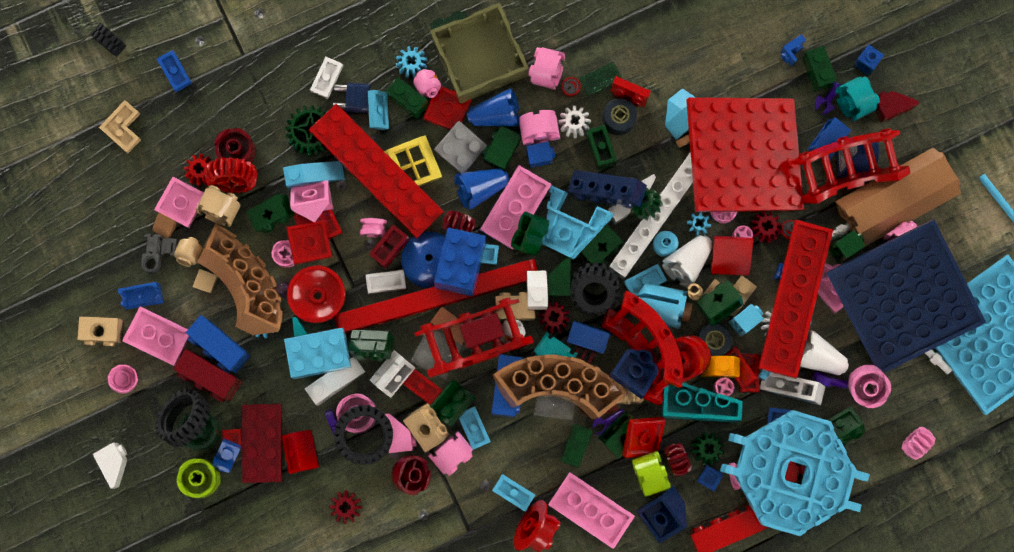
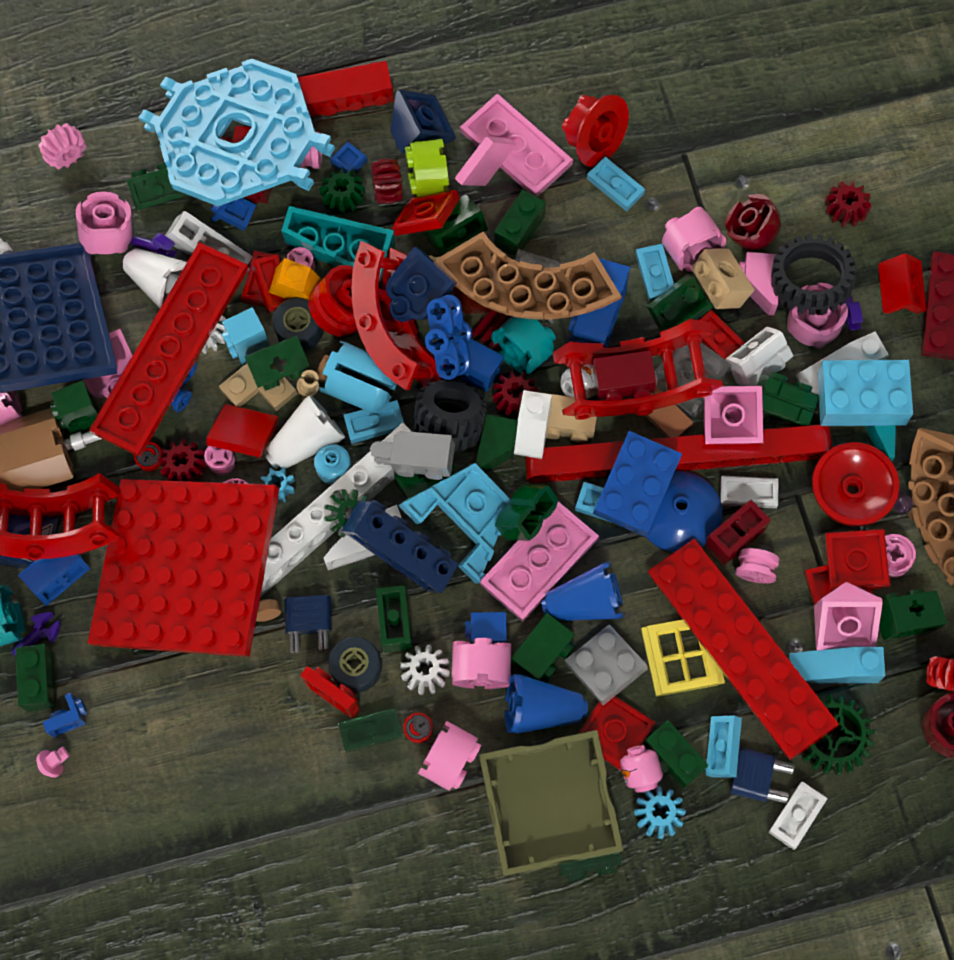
camera: 165 degrees left, 10 degrees down
dark red gear [442,211,475,233] -> none
medium azure slope [665,89,696,141] -> none
none -> bright pink plate [36,746,70,778]
none -> dark blue piece [285,595,332,653]
none -> light grey hinge [369,431,455,480]
none -> blue axle [425,295,472,380]
none -> bright pink tile [455,136,517,186]
none -> bright pink slope [703,386,763,444]

